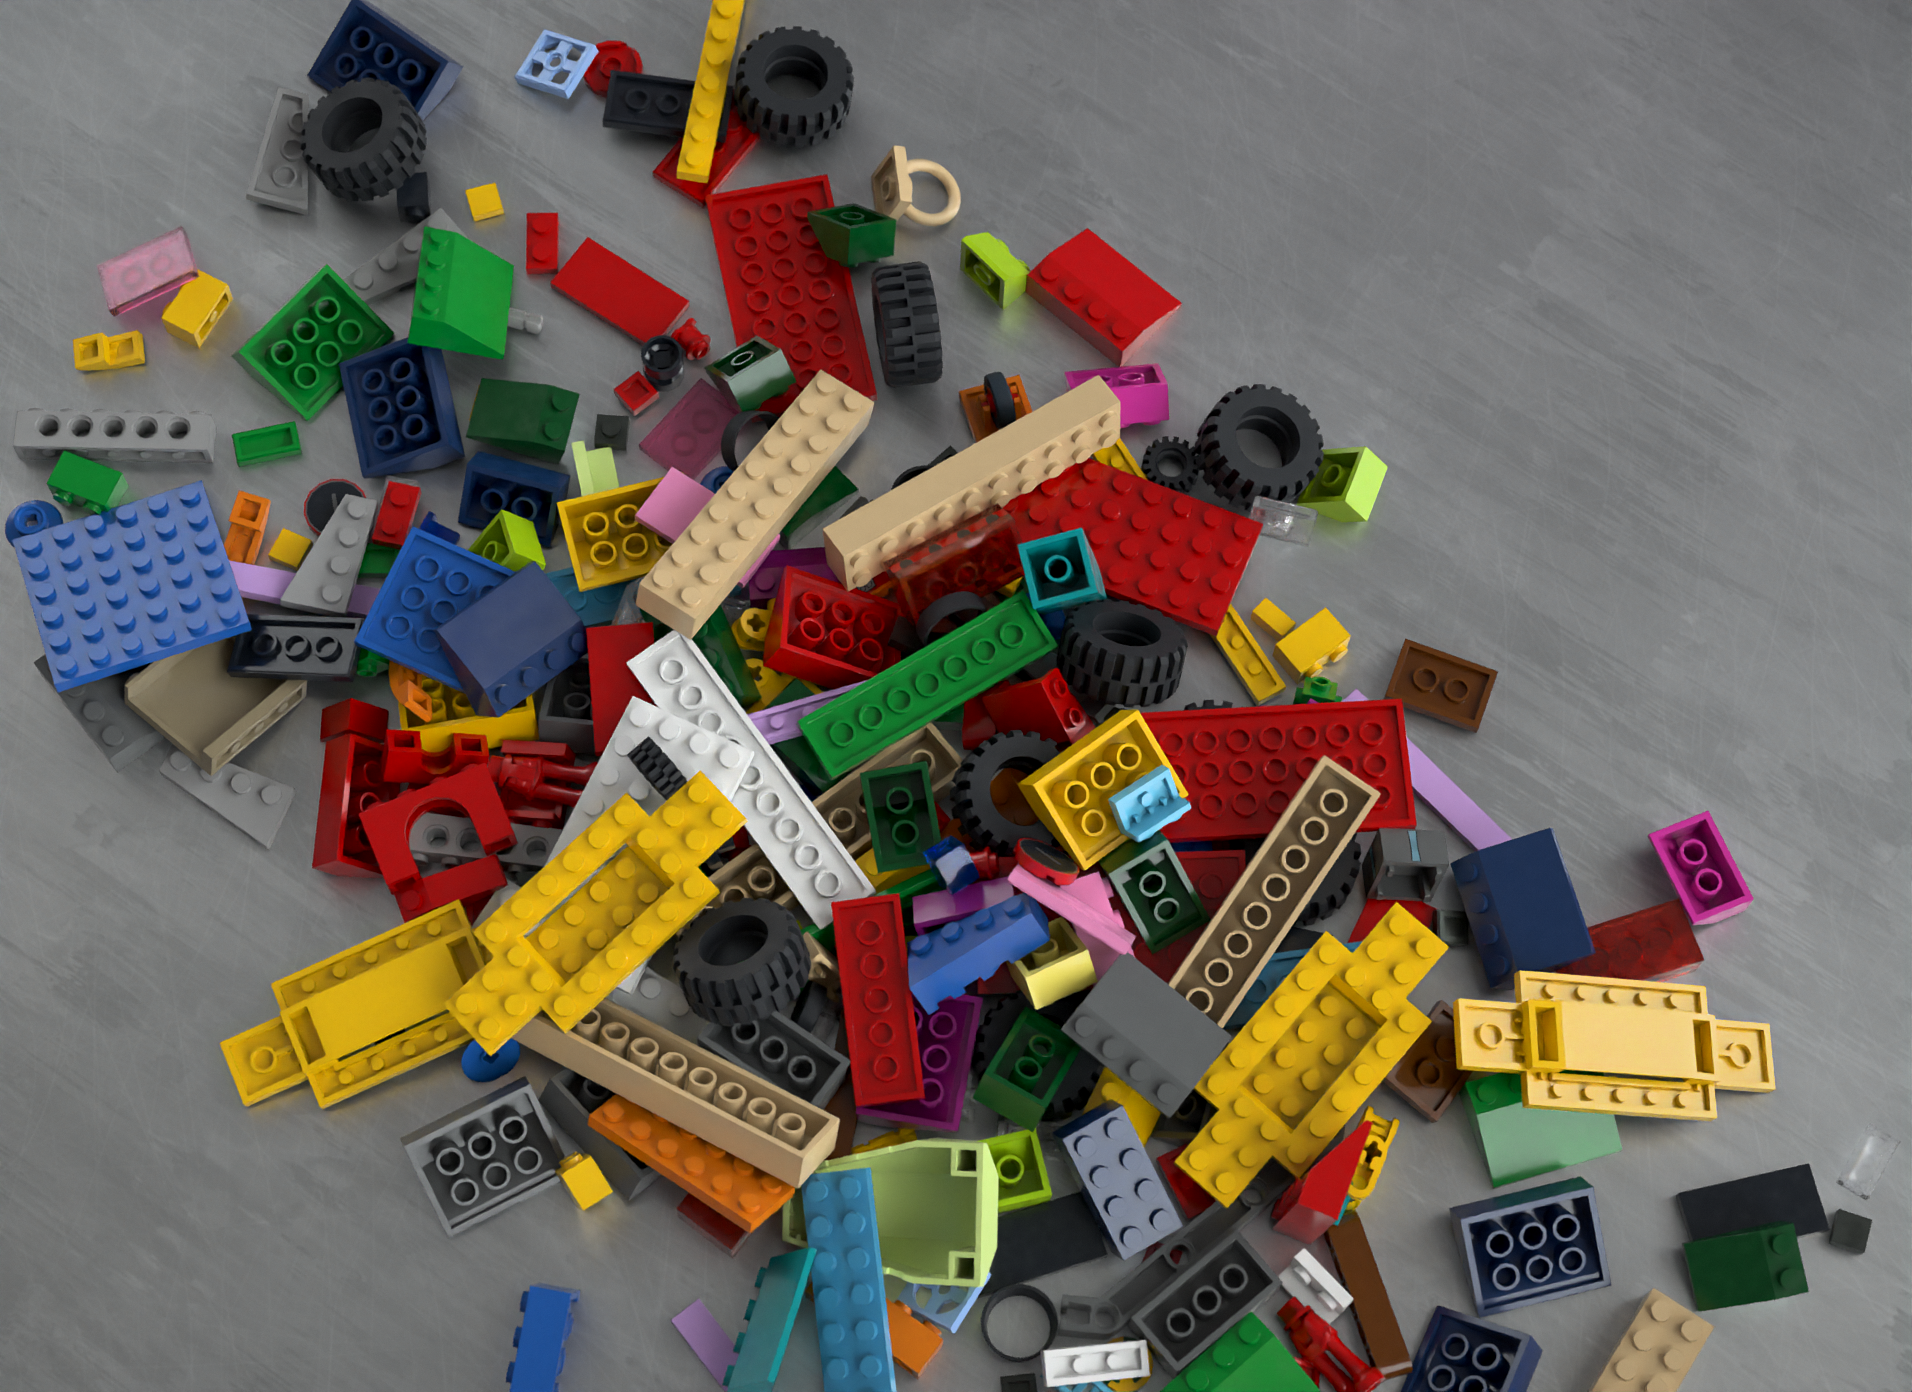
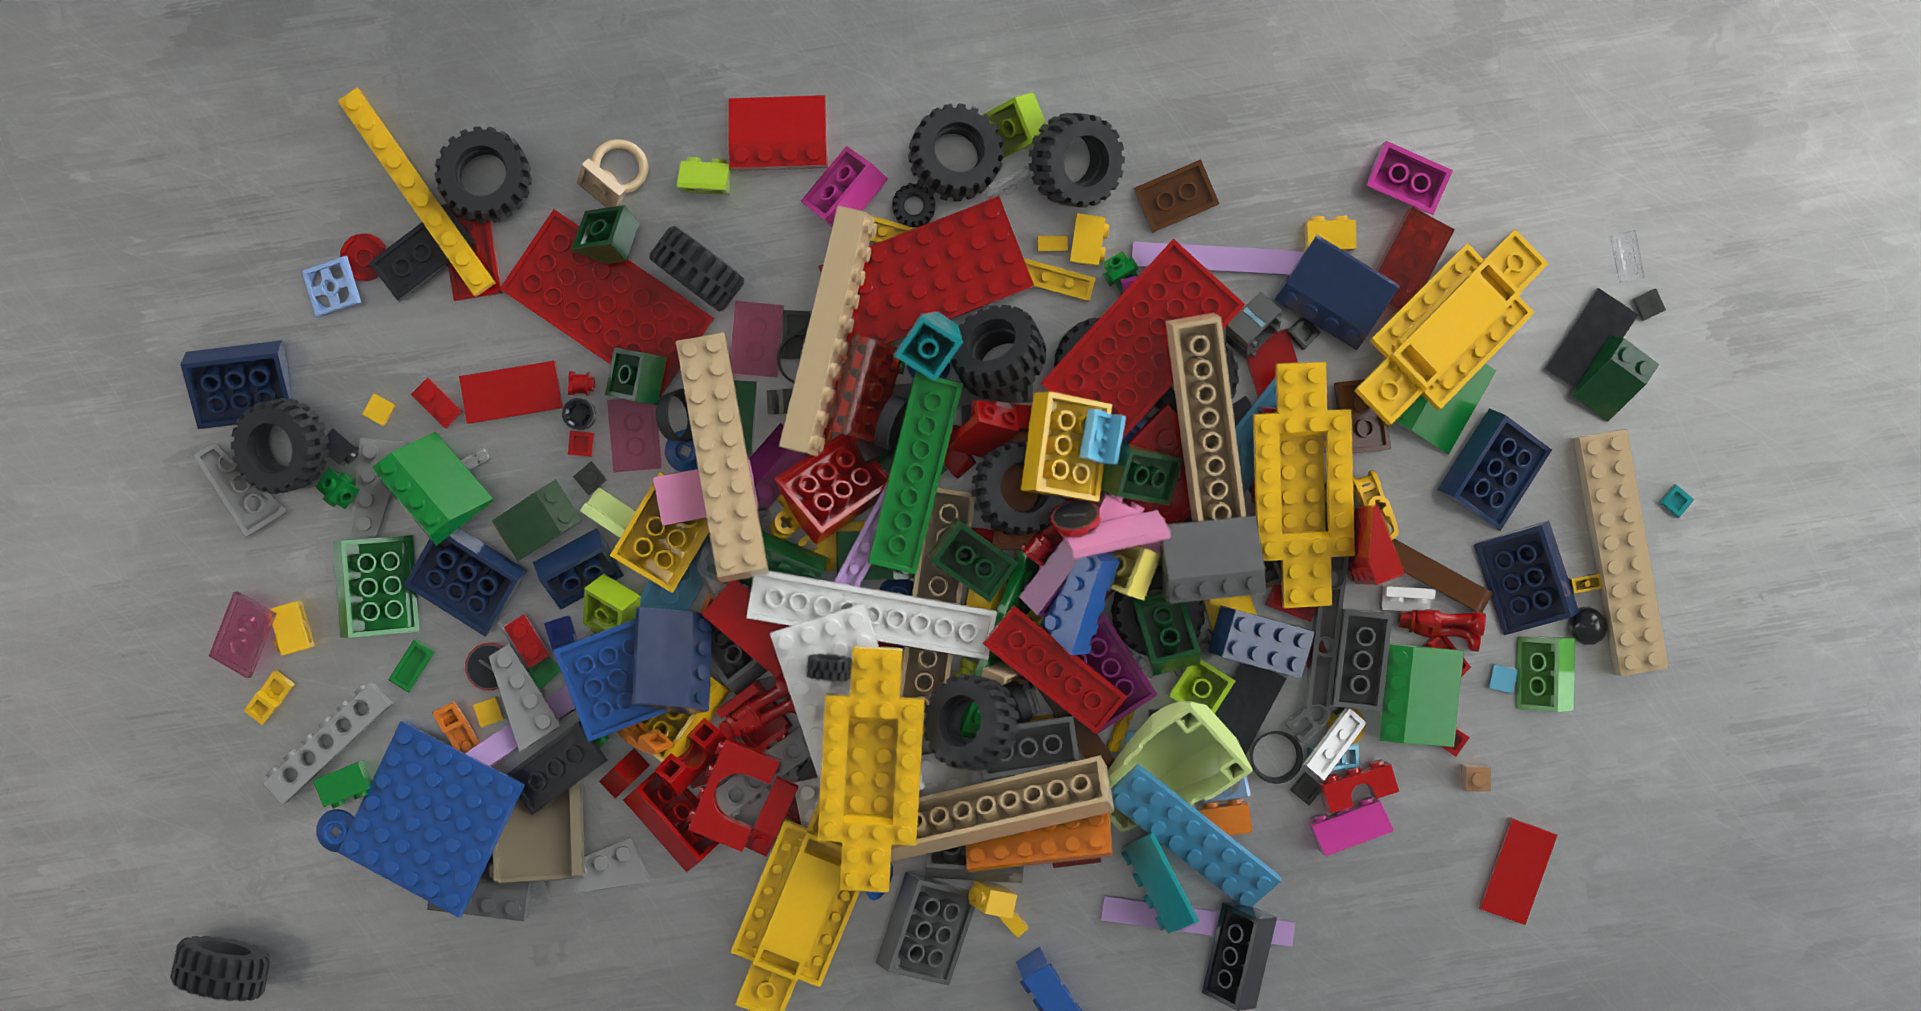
camera: 40 degrees left, 20 degrees up
clear blue panel [923,835,980,895] -> none
plate [959,372,1032,443] -> none
none -> green brick [315,467,360,509]
none -> clear pink tile [730,301,784,378]
none -> yellow piece [998,910,1029,938]
none -> black tyre [1028,113,1125,208]
none -> yellow brick [1304,216,1357,251]

